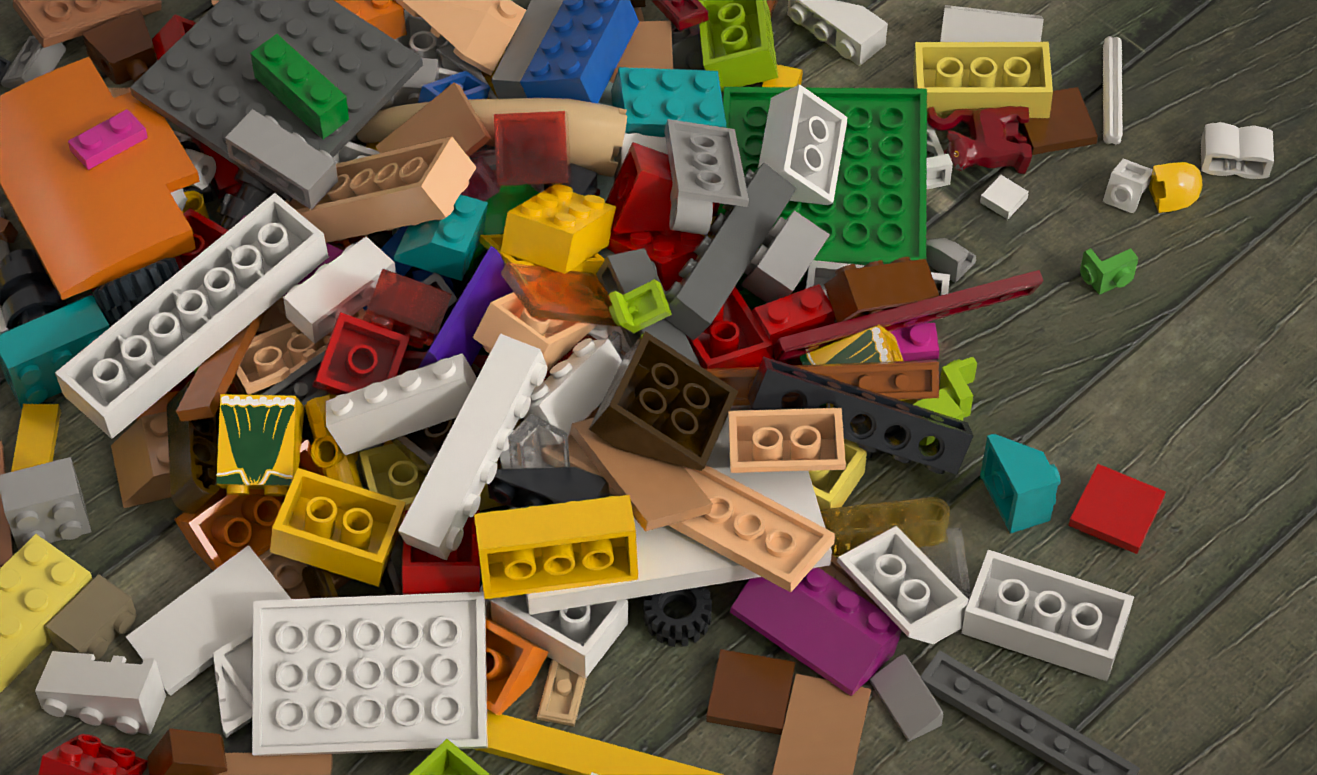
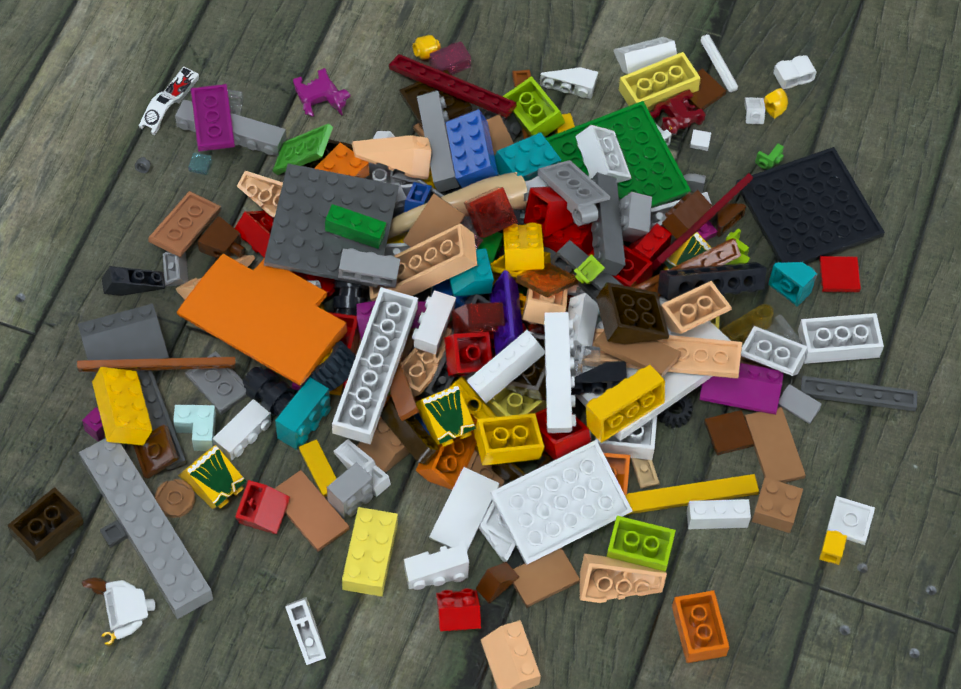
camera: 30 degrees left, 5 degrees up
dark tan brick [46,574,138,660] -> none
dark pink plate [68,109,148,170] -> none
none -> white slope [334,439,391,497]
none -> reddish brown slope [715,203,746,237]
none -> black plate [736,147,885,264]

